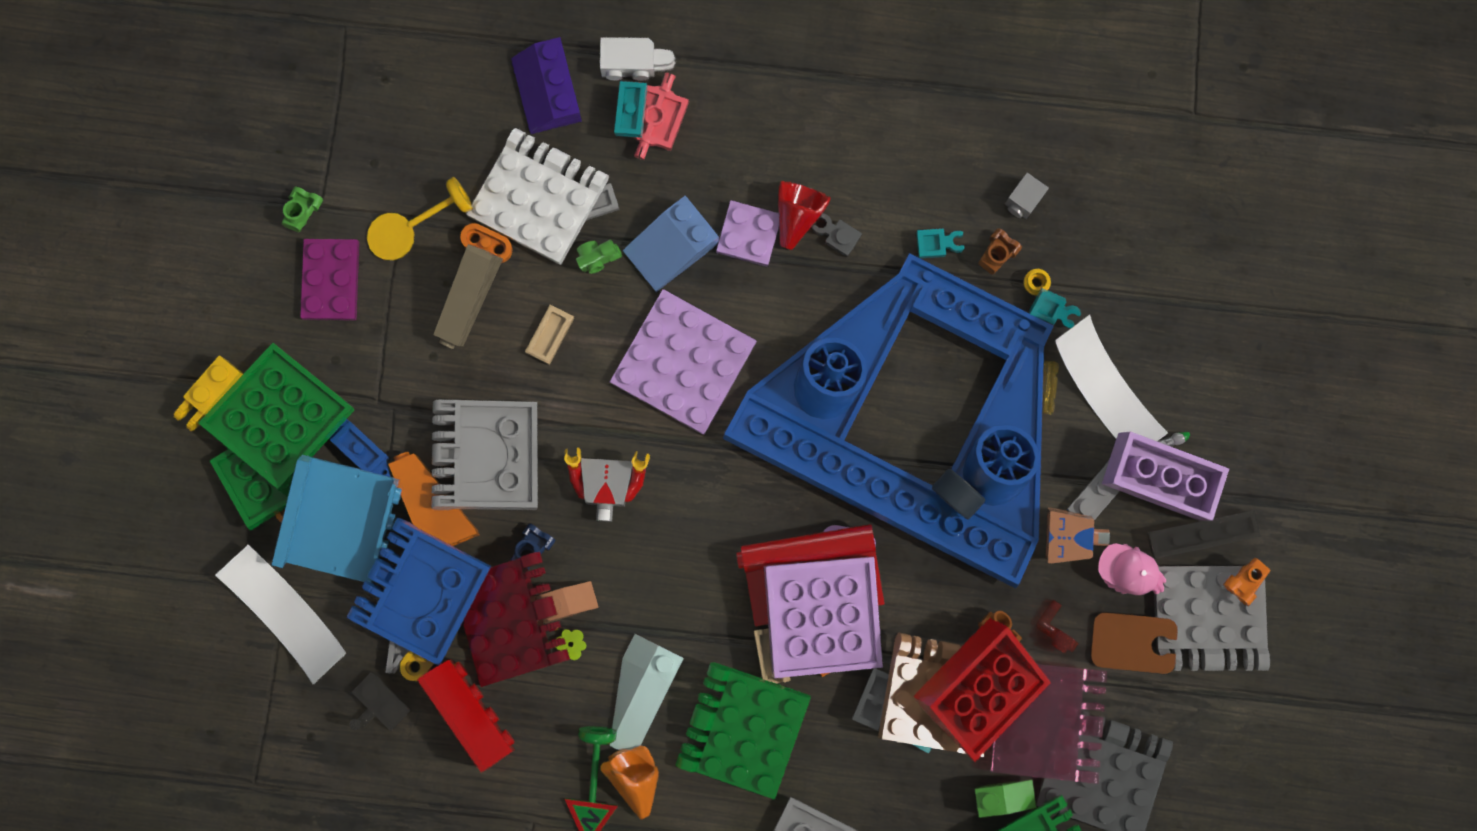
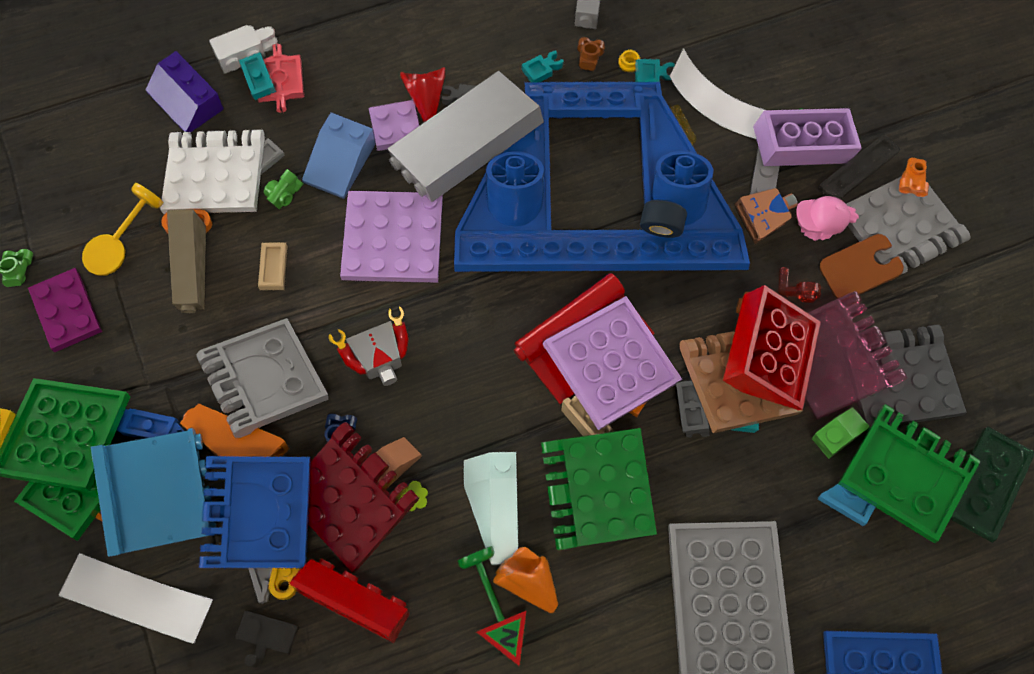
camera: 25 degrees left, 15 degrees down
none -> light grey brick [387,71,544,202]

